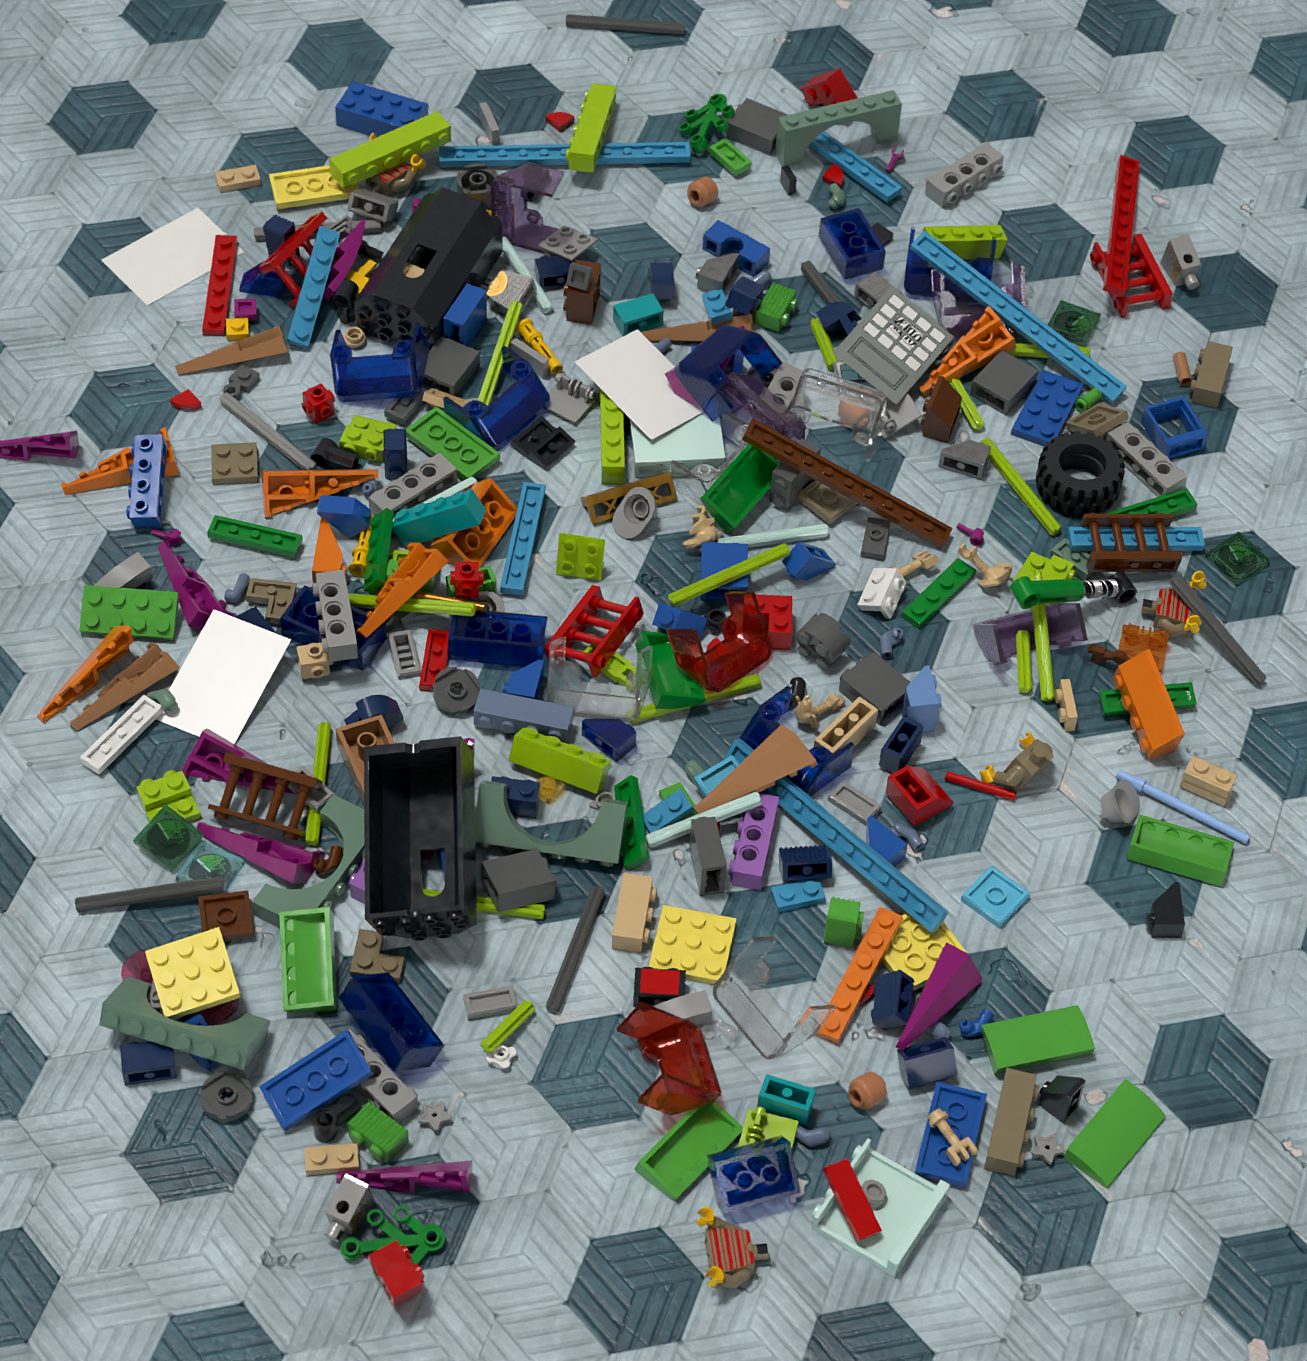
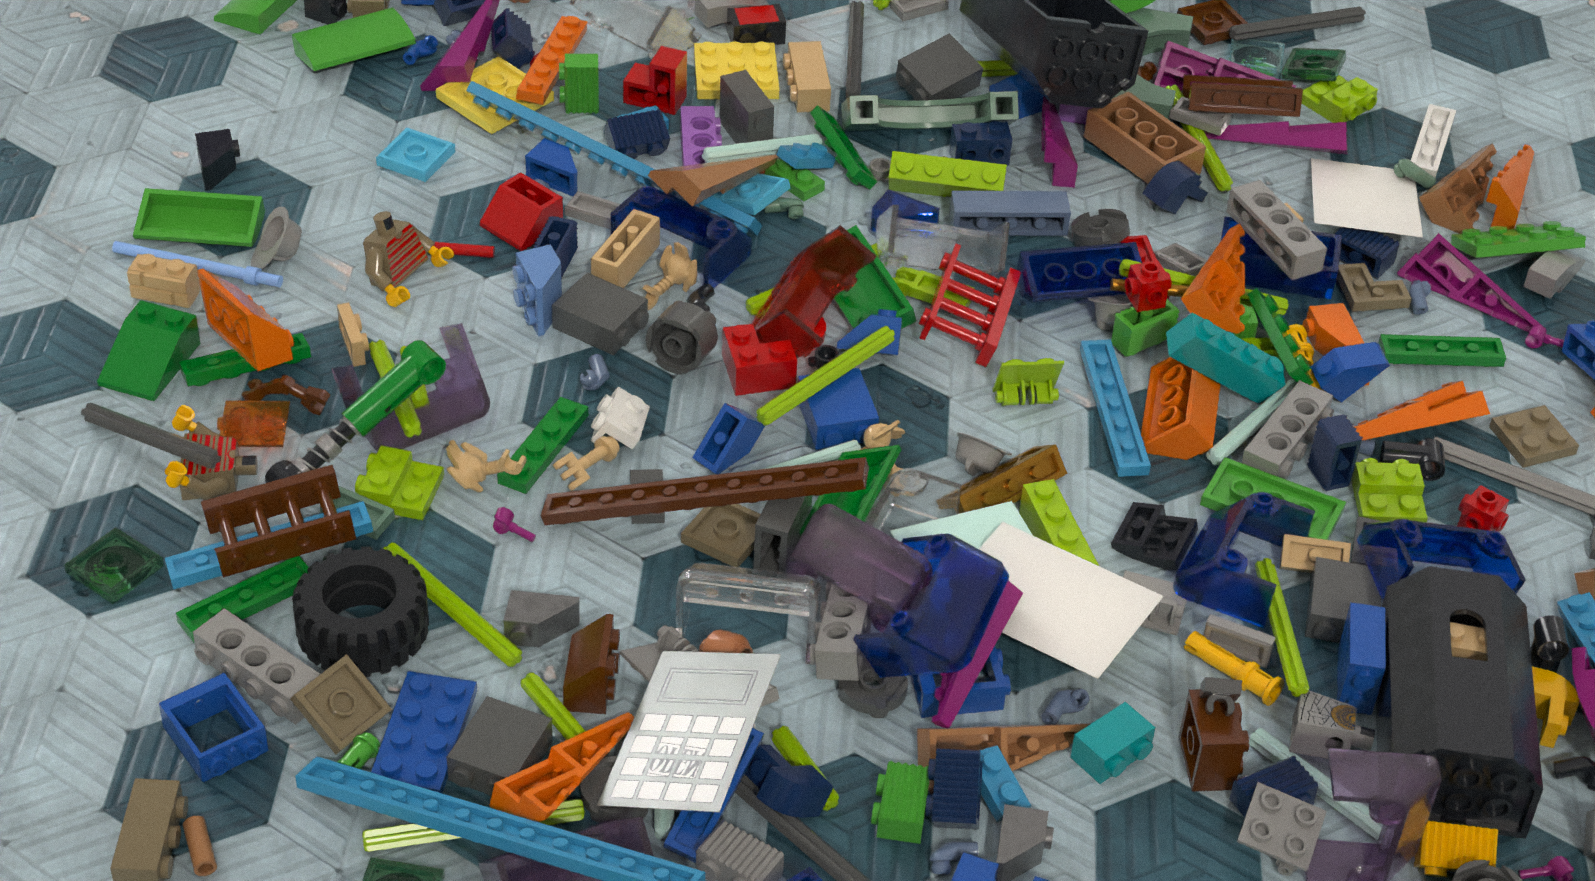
camera: 165 degrees right, 10 degrees down
blue slope [502,659,544,700] -> none
dark blue brick [648,261,675,299] -> none
none -> green slope [97,300,201,401]
none -> red brick [623,46,687,115]

